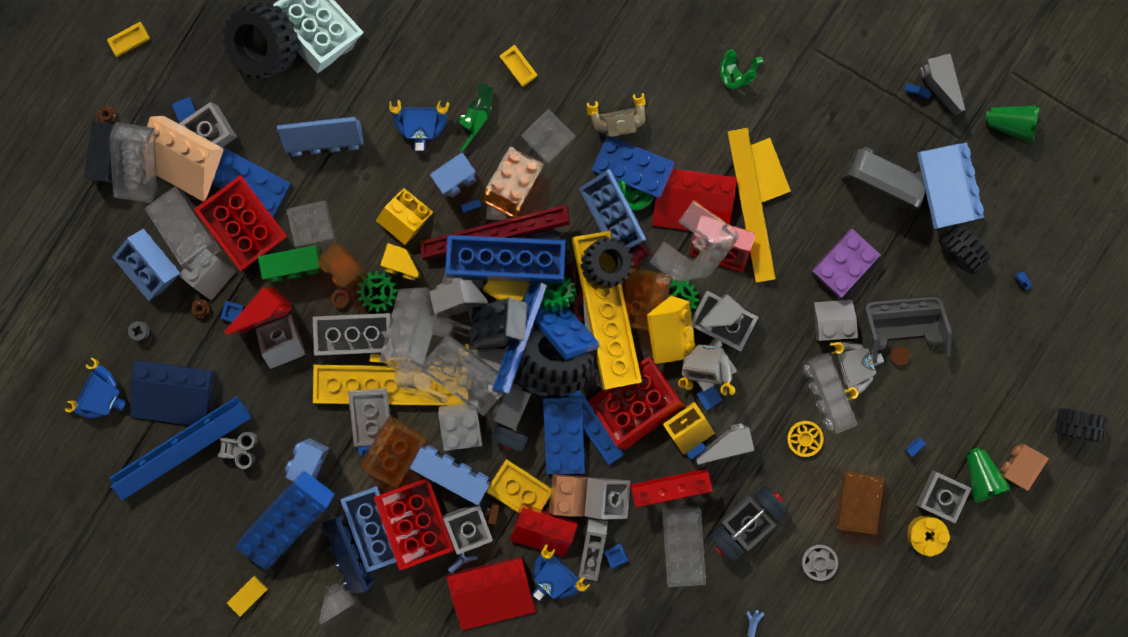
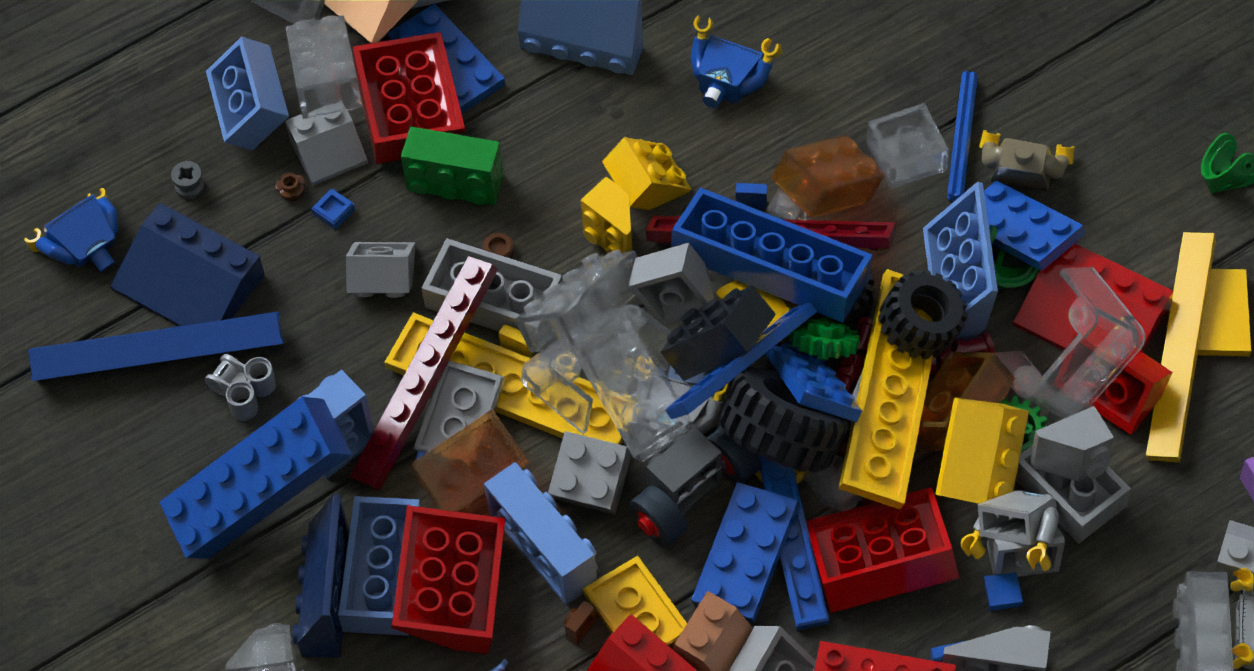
camera: 25 degrees right, 30 degrees down
red slope [224,287,293,334] -> none
yellow tile [227,575,268,616] -> none
clear brick [286,201,335,248] -> none
clear orange brick [318,243,367,288] -> none
green gear [356,270,399,312] -> none
medium blue brick [430,153,478,198] -> none
light grey brick [443,504,493,555] -> none
animal [459,83,493,153] -> none
yellow tile [499,45,538,87] -> none
yellow slope [662,402,715,455] -> none
none -> dark red plate [349,256,498,491]
none -> blue axle [947,71,978,201]

